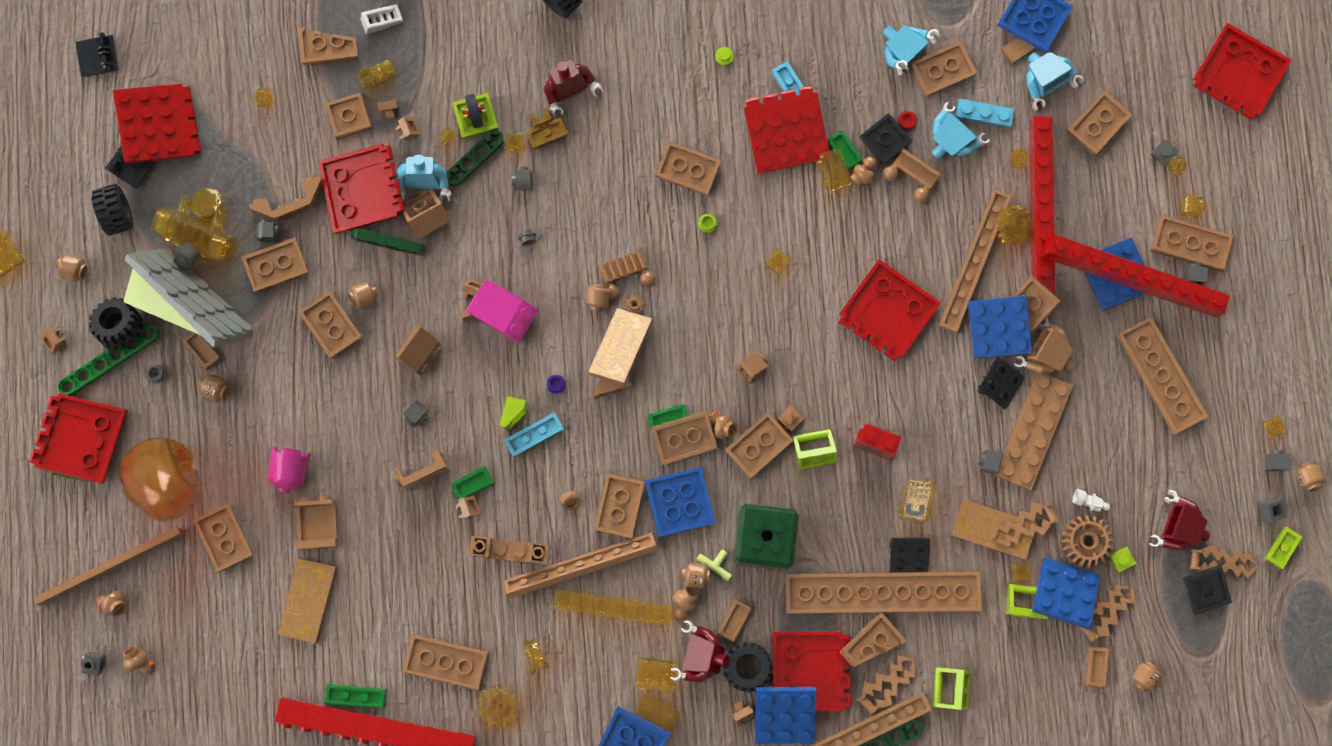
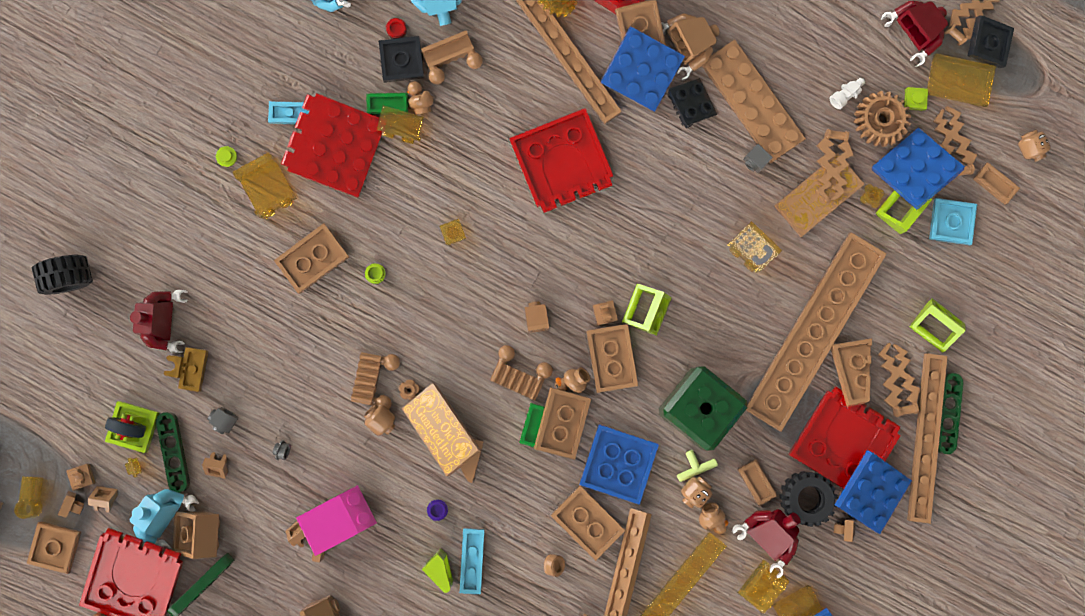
camera: 55 degrees left, 5 degrees up
clear yellow plate [505,133,525,153] -> none
red panel [853,423,902,460] -> none
black hinge [889,538,930,573] -> none
none -> medium nougat tile [67,463,96,491]
none -> medium nougat tile [202,452,228,479]
none -> clear yellow panel [232,152,297,219]
none -> medium nougat gear [490,345,553,400]
none -> clear yellow tile [927,53,996,107]
none -> medium azure tile [929,198,977,245]

